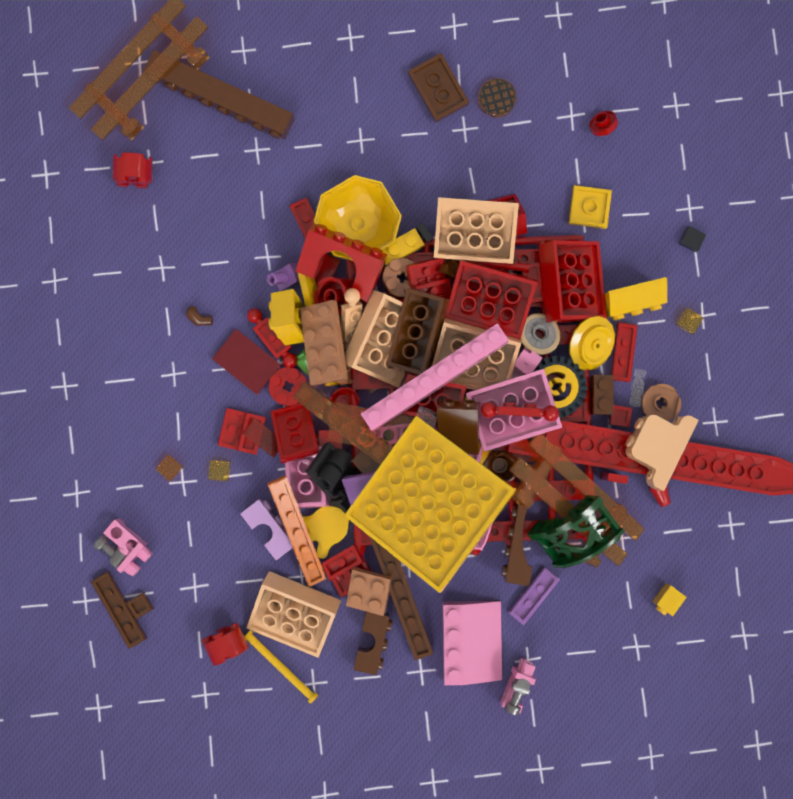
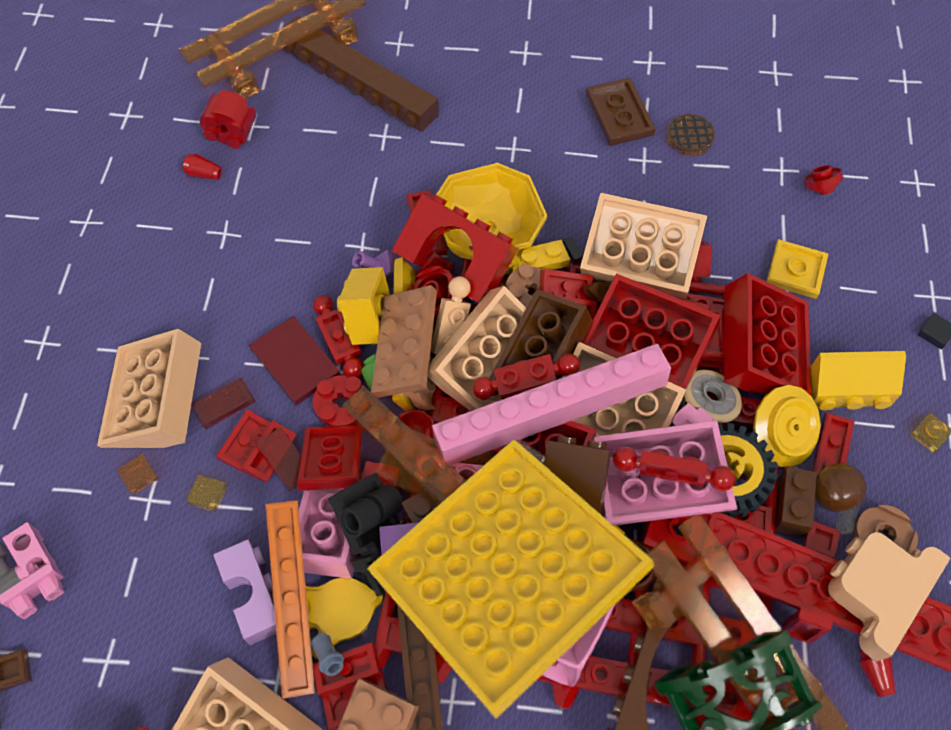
camera: 10 degrees right, 25 degrees down
reddish brown arm [186,306,213,326] -> none
none -> light nougat slope [97,329,201,448]
none -> red cone [183,153,222,180]
none -> clear red tile [191,377,256,429]
none -> sand blue pin [311,633,344,676]
none -> red plate [472,353,580,400]
none -> reddish brown hair [815,463,867,512]

